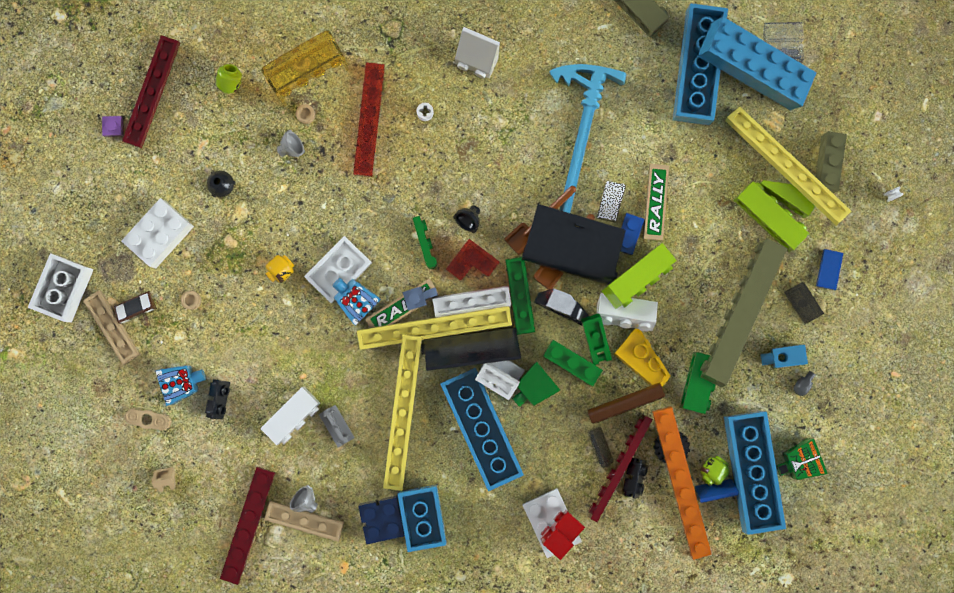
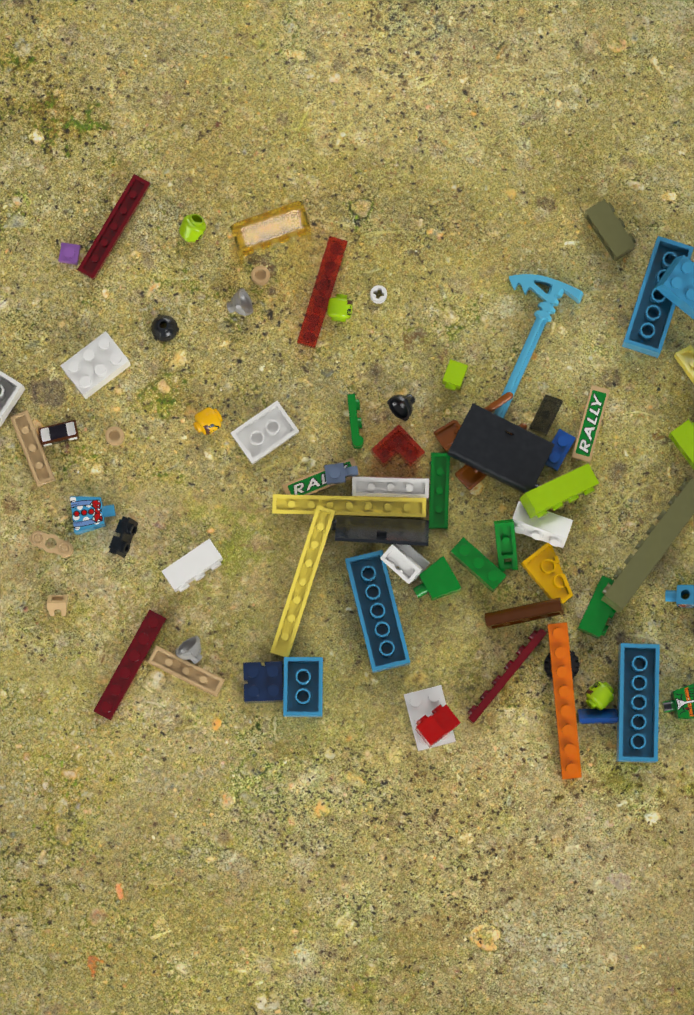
camera: 15 degrees right, 5 degrees down
light grey hinge [319,405,355,448] -> none
torso [333,278,381,326] -> none
white slope [455,27,500,79] -> none
connector [534,288,589,326] -> none
clear smoke slope [587,426,614,468] -> none
black hinge [623,458,648,499] -> none
none -> lime head [327,294,353,322]
none -> lime brick [442,359,468,391]

